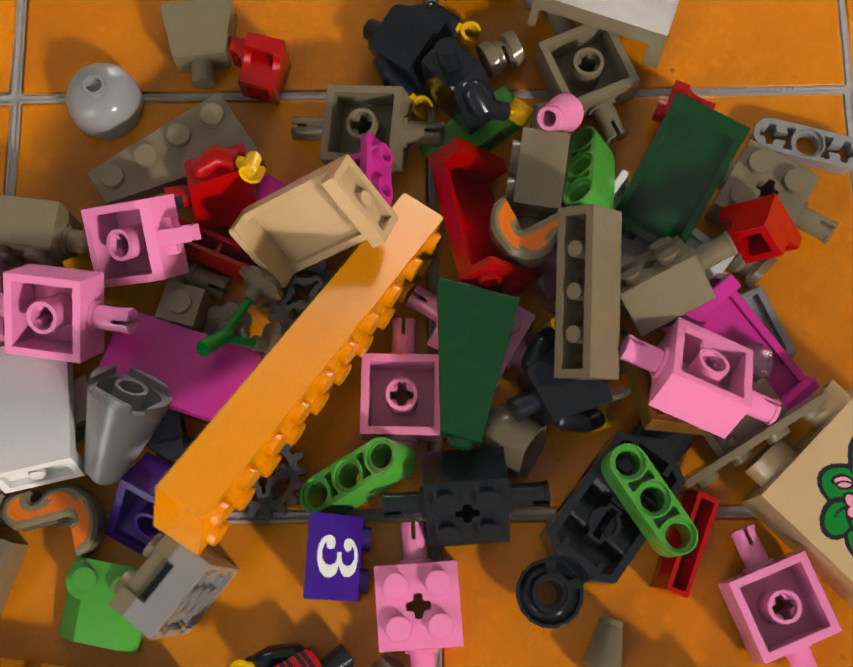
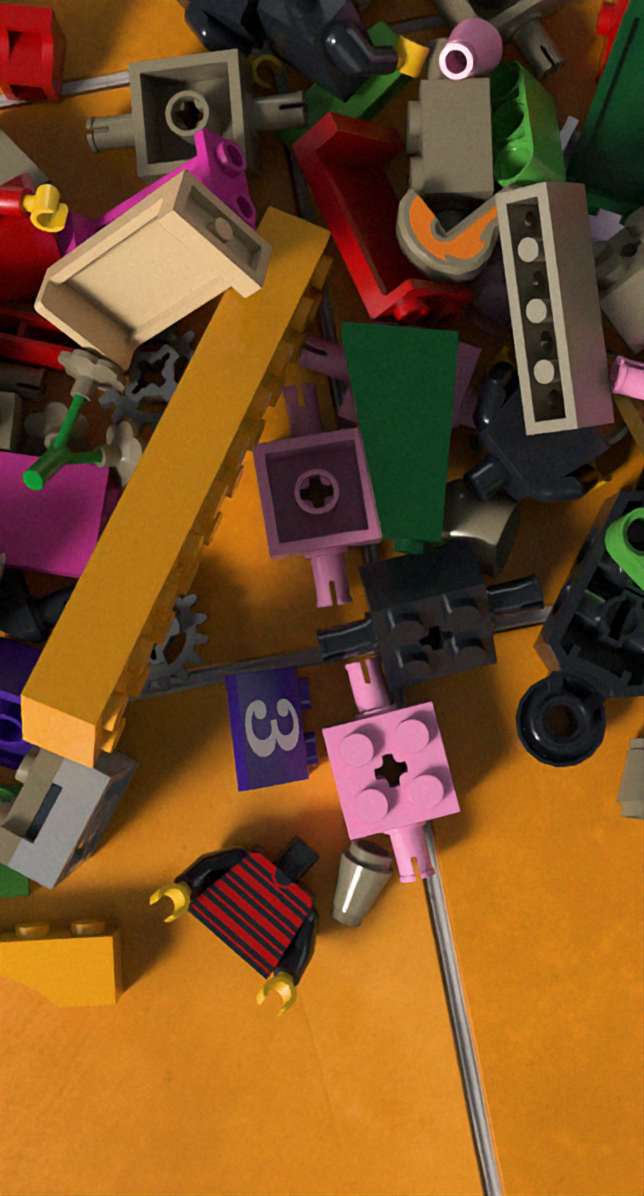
camera: 10 degrees left, 10 degrees up
bright green beam [300,437,417,515] -> none

